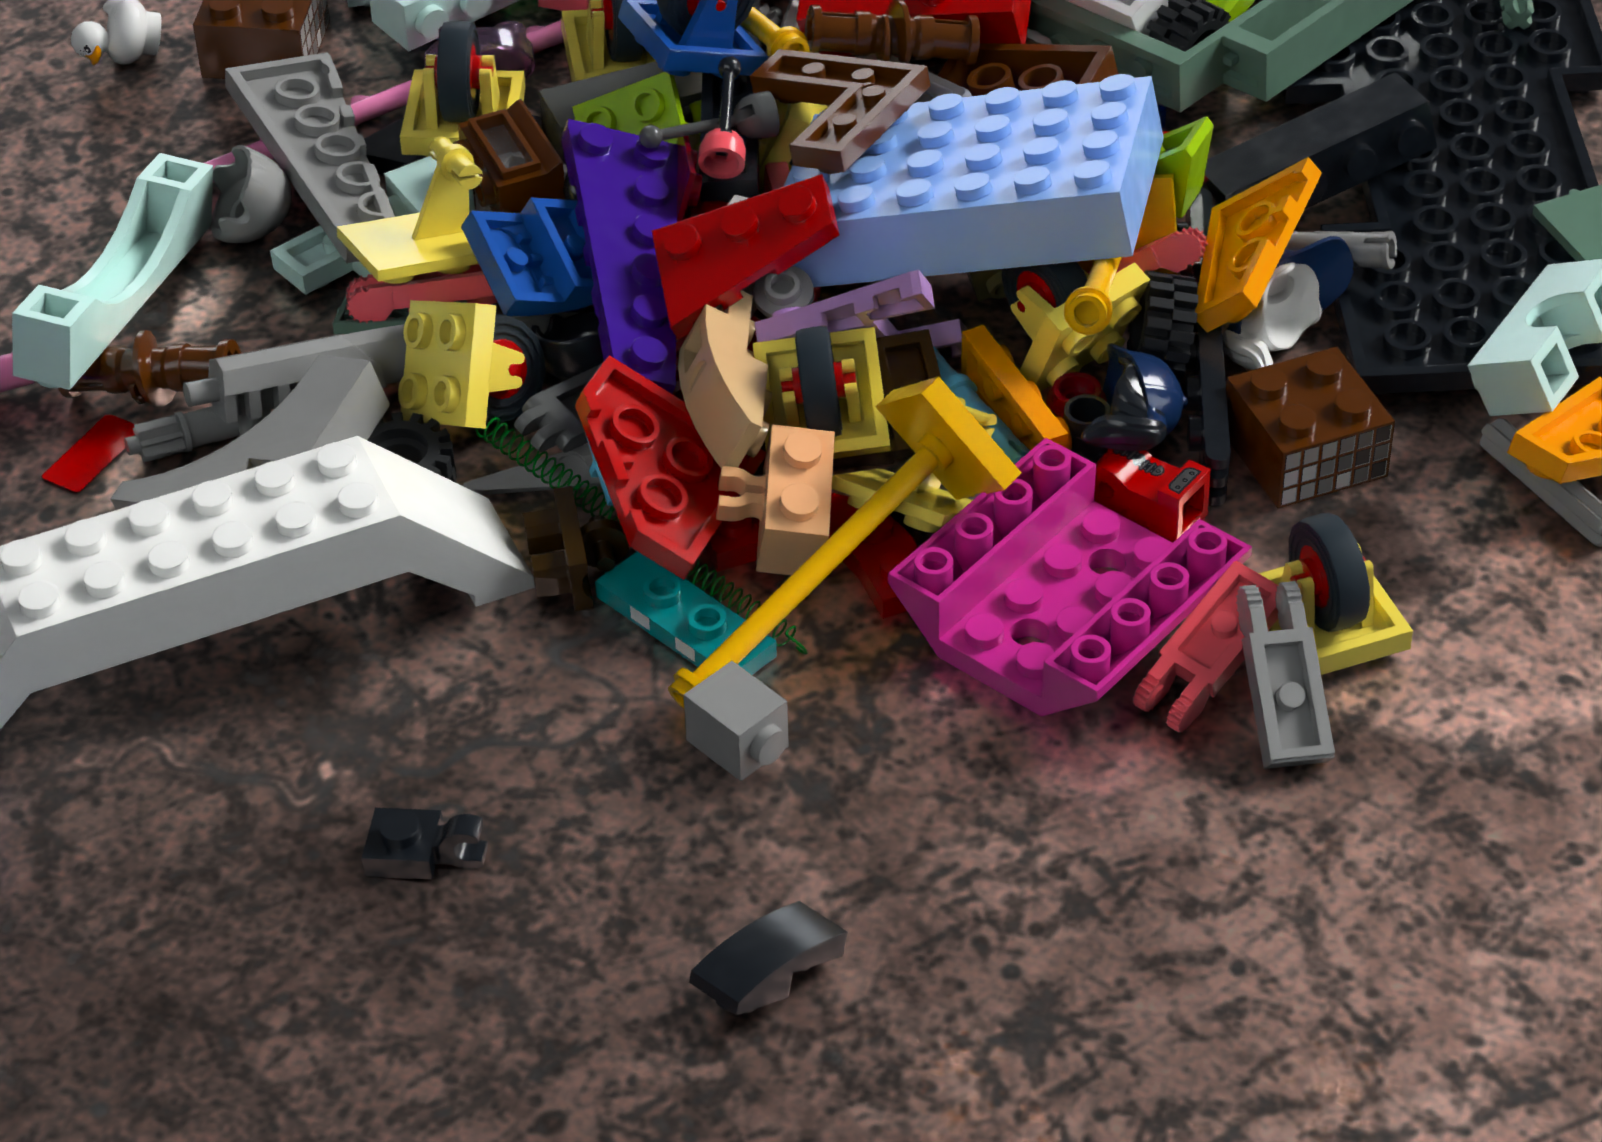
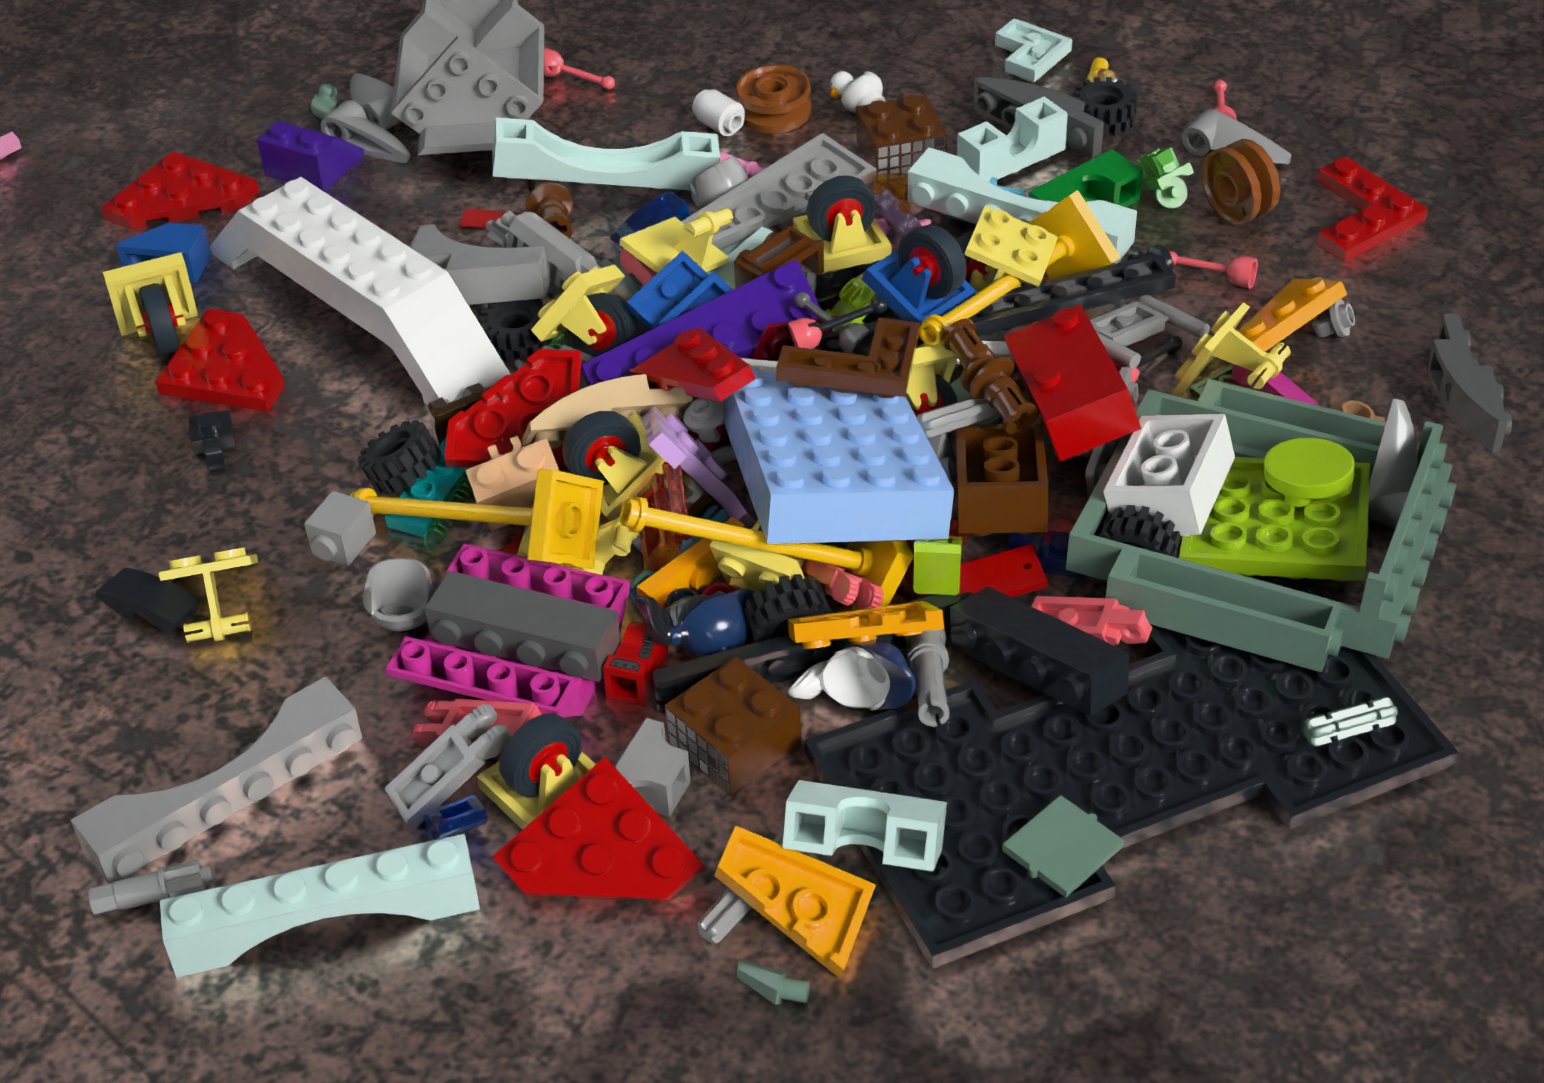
camera: 70 degrees right, 0 degrees up
none -> light grey arch [71,676,363,884]
none -> light grey piece [88,860,214,915]
none -> light yellow plate [103,252,198,355]
none -> red plate [155,308,285,412]
none -> light yellow plate [159,547,258,643]
none -> light aqua arch [160,834,480,977]
none -> black tyre [358,420,441,494]
none -> light grey hair [363,558,434,632]
none -> clear blue slope [423,795,488,840]
none -> dark grey brick [425,571,621,682]
none -> red plate [492,757,705,902]
none -> clear blue slope [609,191,690,252]
none -> light grey brick [613,718,691,817]
none -> clear red plate [636,461,691,572]
none -> white brick [692,90,745,136]
none -> dark orange wheel [736,64,812,134]
none -> clear orange tile [874,172,912,213]
none -> coral hinge [1031,596,1152,645]

